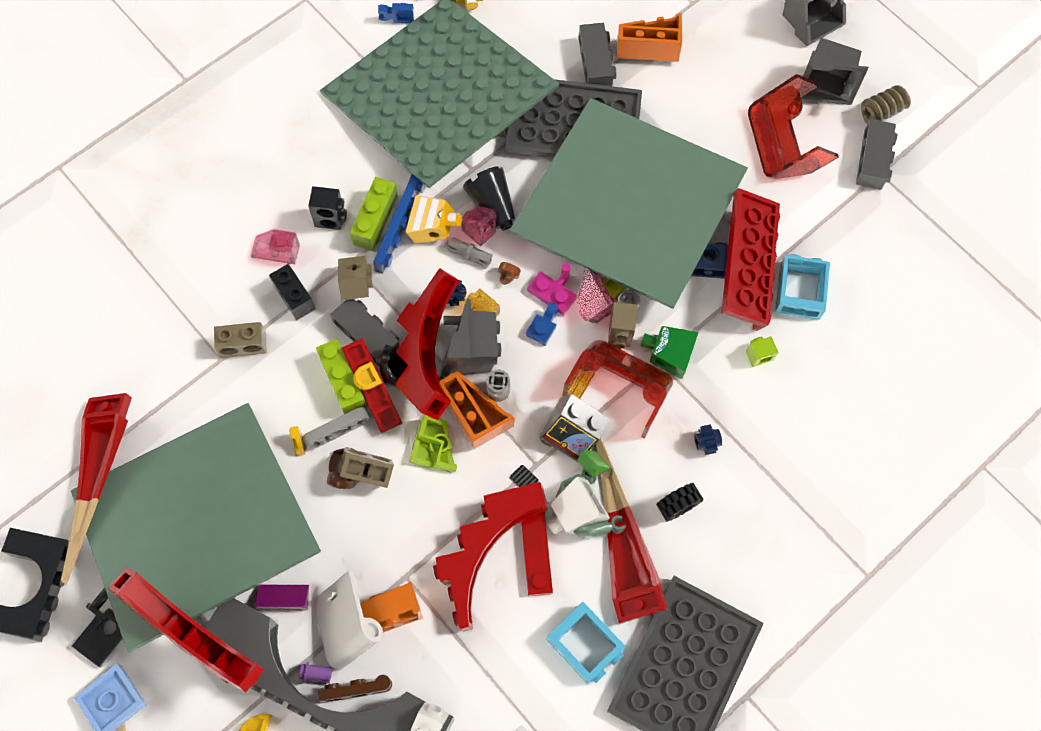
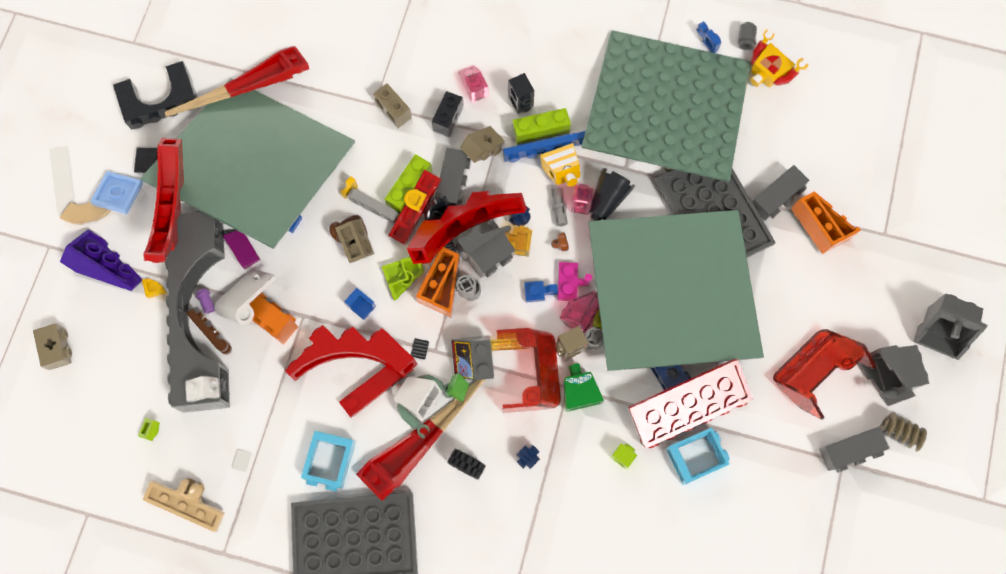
camera: 60 degrees right, 5 degrees up
none -> blue panel [344,288,376,320]

